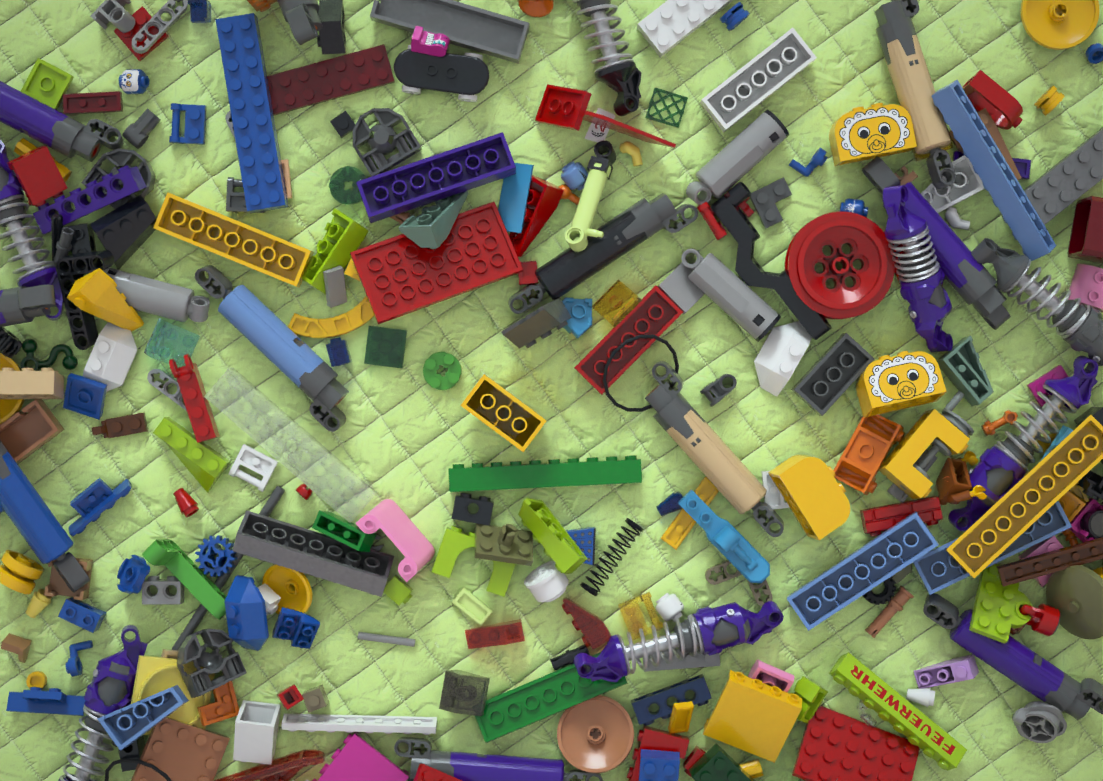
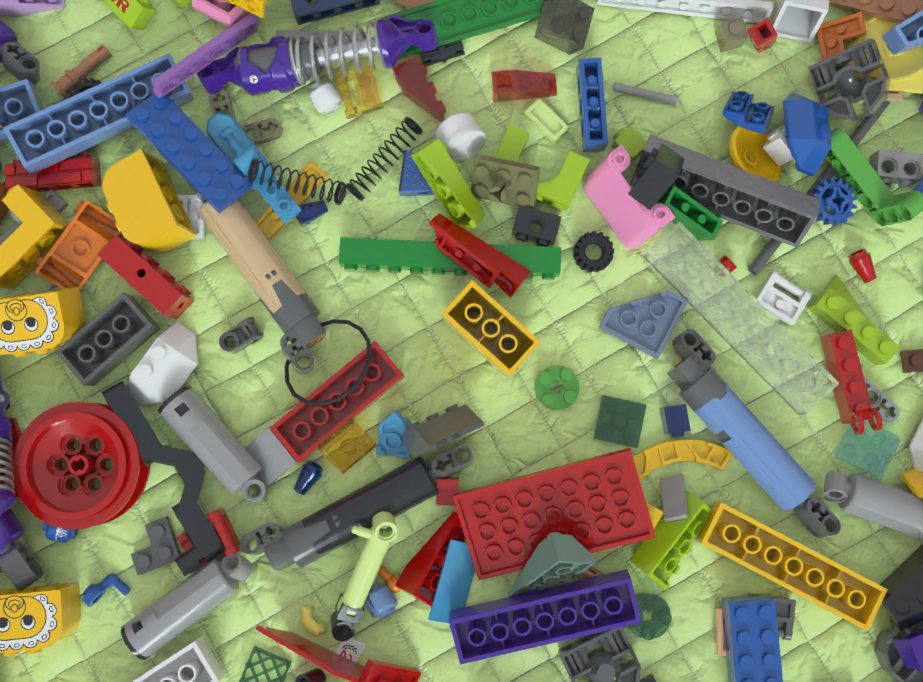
camera: 170 degrees left, 5 degrees down
none -> red brick [98,235,195,320]
none -> blue plate [125,94,253,213]
none -> medium lavender tile [153,13,258,98]
none -> black piece [248,158,346,205]
none -> clear blue cone [294,460,323,495]
none -> red wedge [429,214,531,298]
none -> black tyre [573,231,614,273]
none -> blue brick [576,58,608,152]
none -> sand blue plate [598,290,688,359]
none -> black brick [628,143,685,210]

